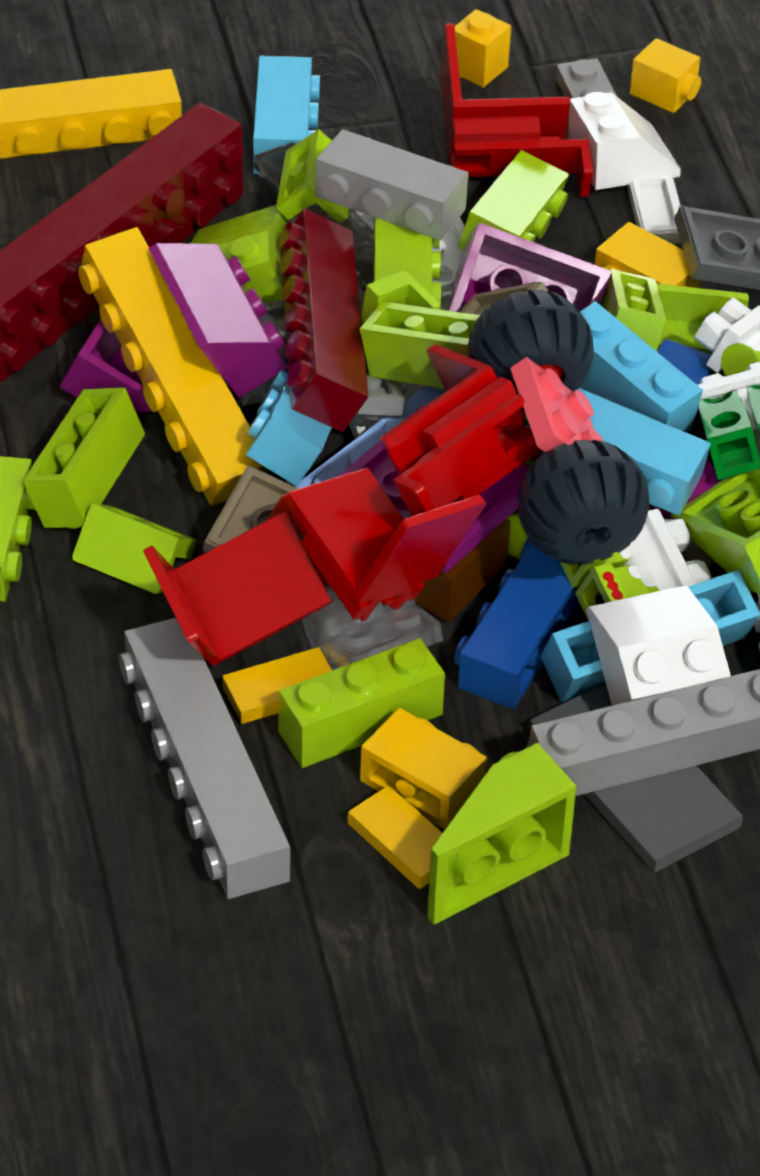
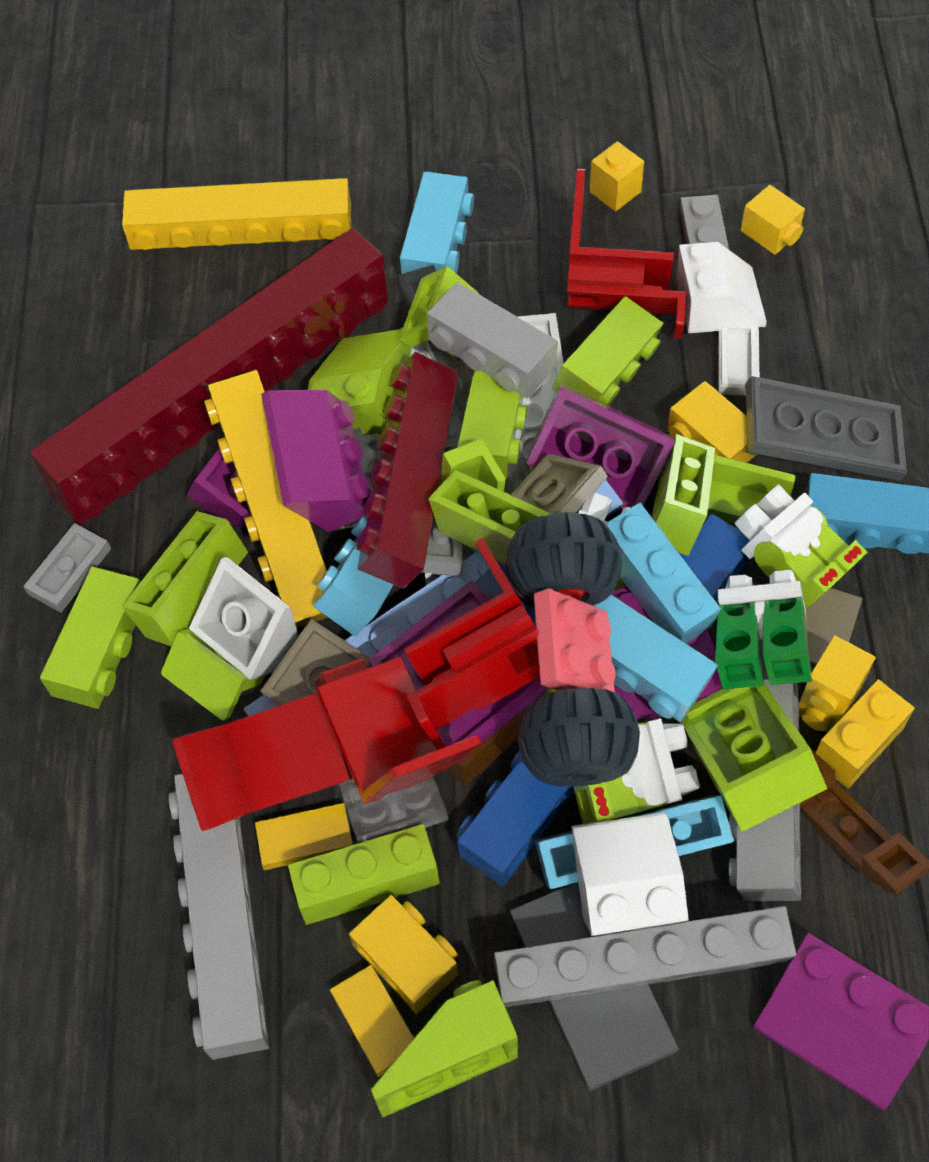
camera: 15 degrees right, 15 degrees up
none -> white slope [189,557,298,680]

